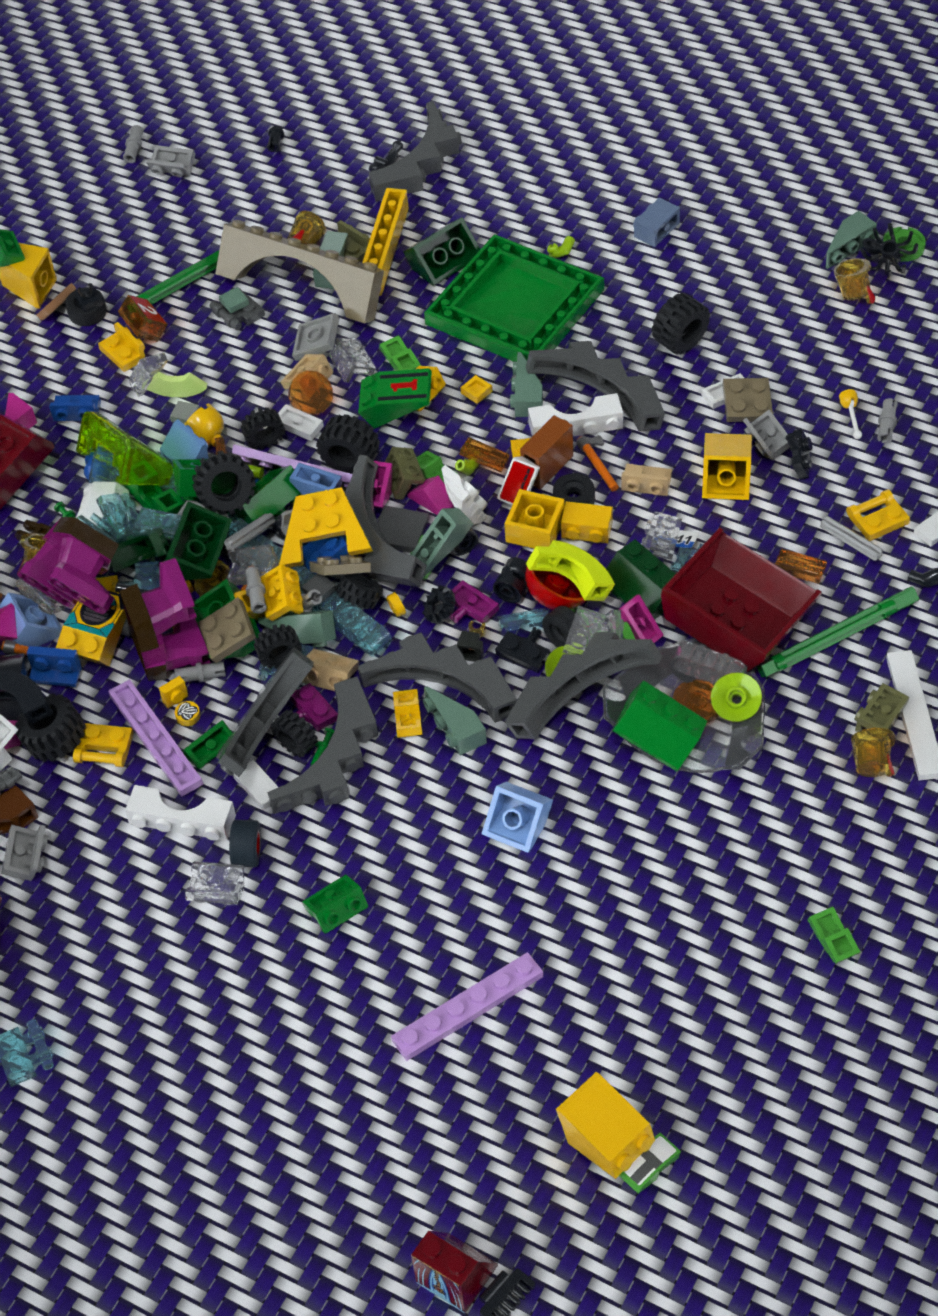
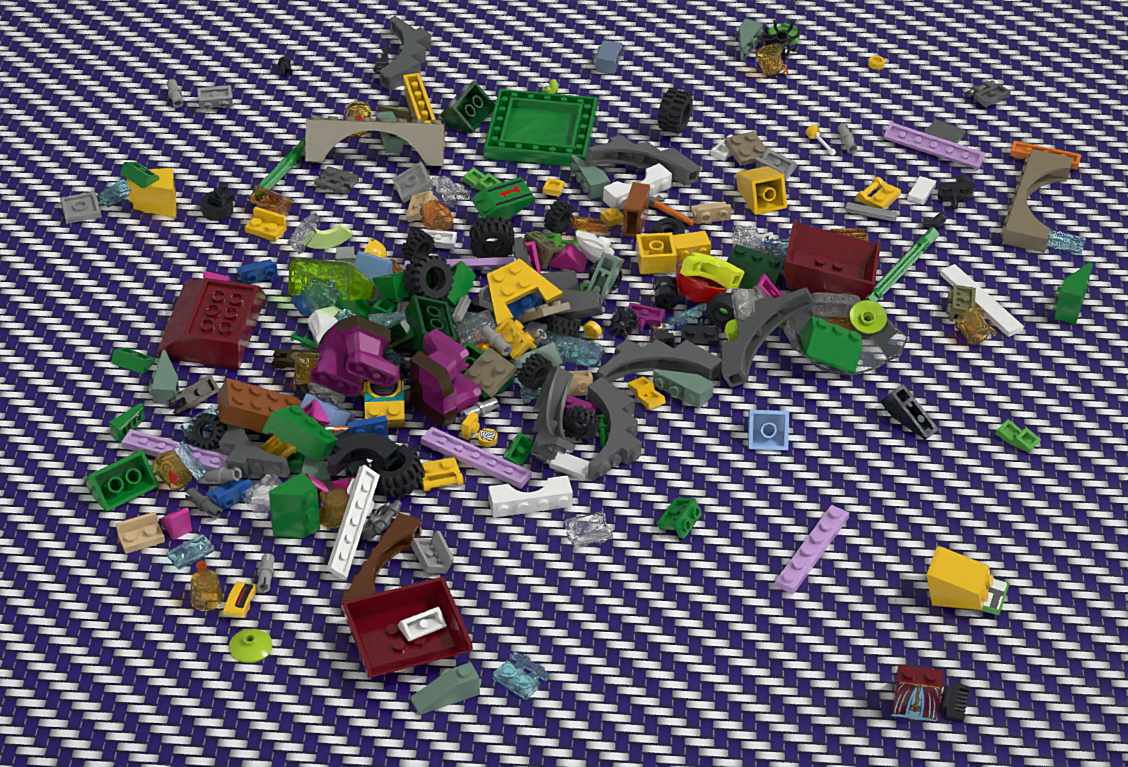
camera: 30 degrees left, 10 degrees down
medium nougat tile [36,283,76,320] -> none
sand green tile [219,287,249,314] -> none
black wheel [229,820,261,867] -> none
medium blue slope [289,463,342,495] -> none
red slope [497,456,540,505] -> none
black plate [785,429,813,480] -> none
none -> black tyre [544,200,574,234]
none -> black slope [880,384,939,440]

